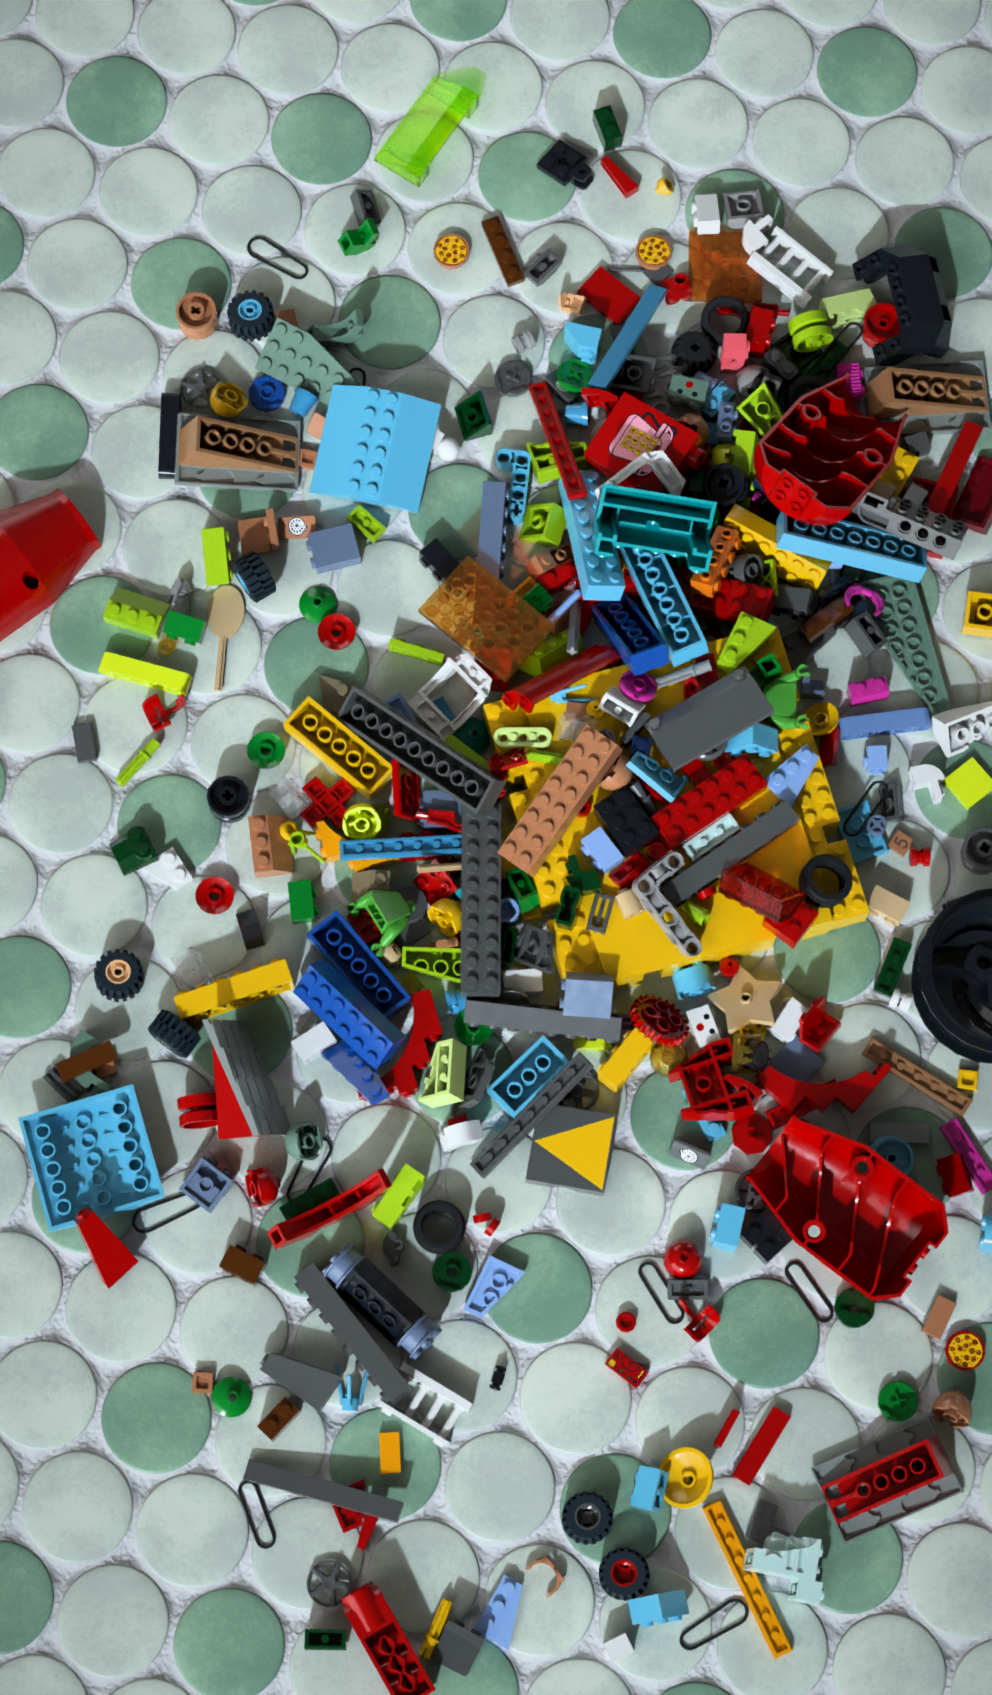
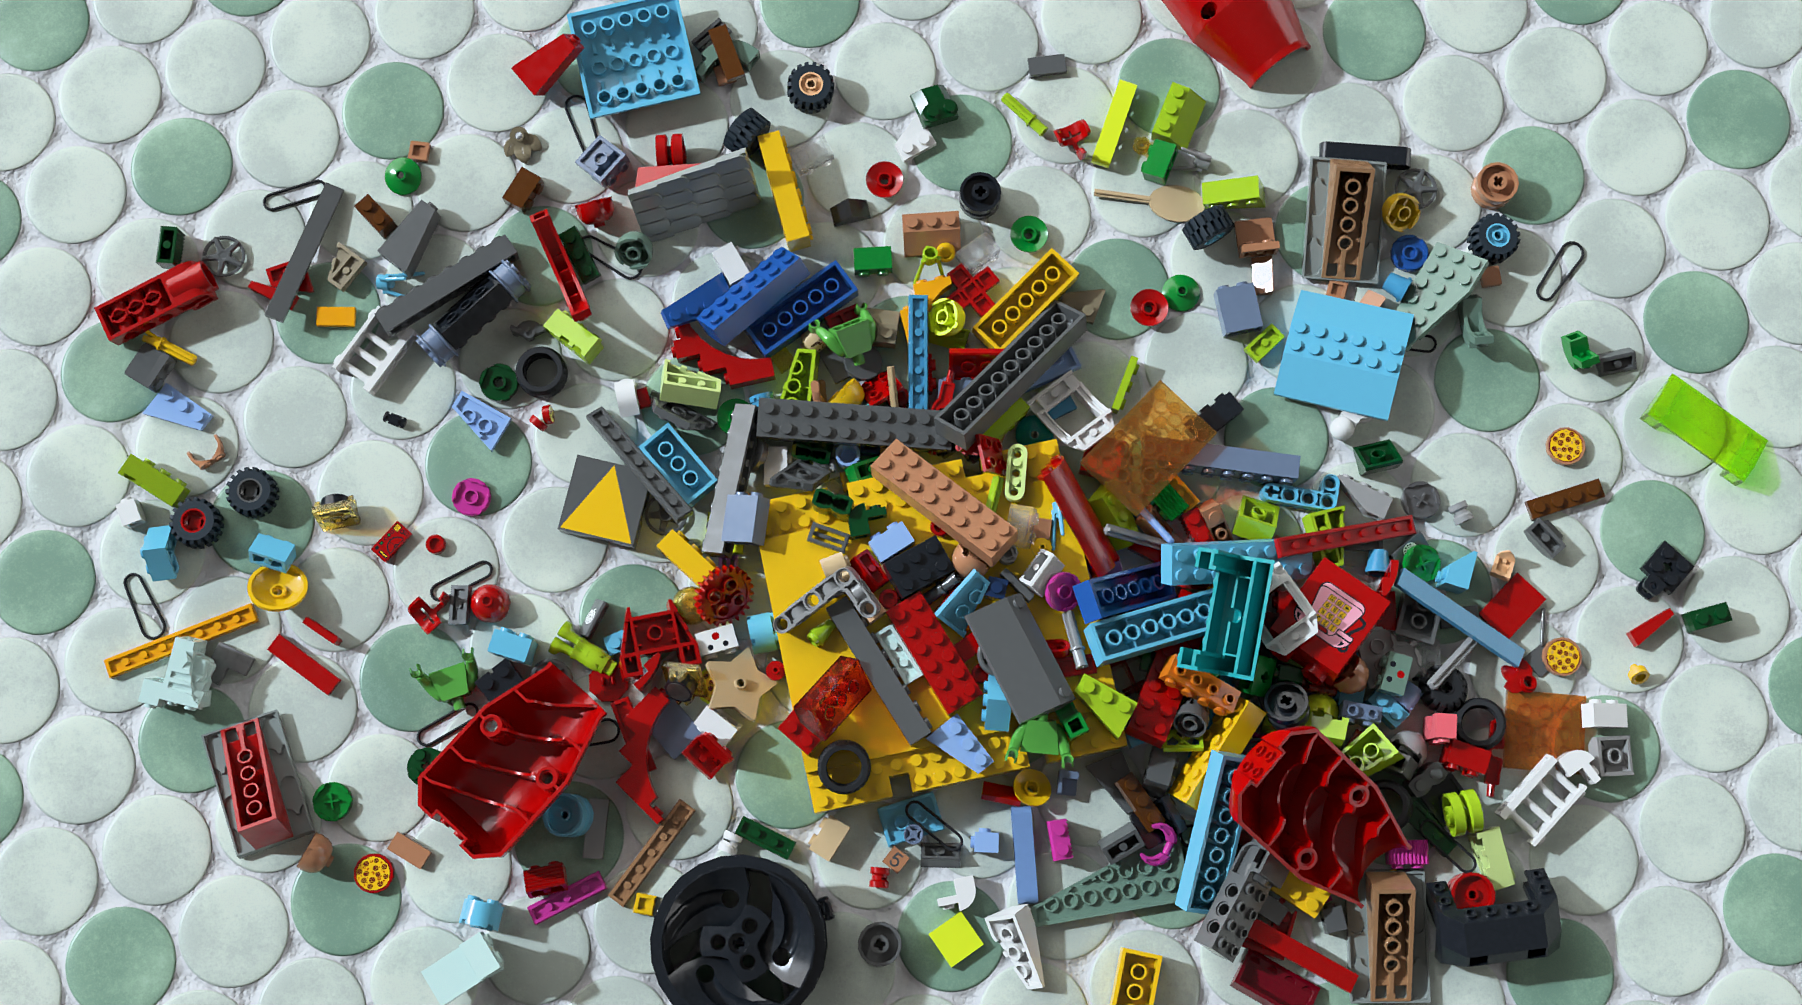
camera: 95 degrees right, 5 degrees up
red tile [697,885,717,901] -> none
none -> lime wedge [118,454,191,508]
none -> clear yellow piece [311,494,361,531]
none -> dark tan wing [327,242,368,293]
none -> bright green torso [409,647,478,711]
none -> dark pink tile [452,478,491,517]
none -> dark tan plate [504,126,542,164]
none -> lime piece [548,620,618,676]
none -> light grey slope [1337,474,1393,521]
none -> light grey axle [1427,637,1478,690]

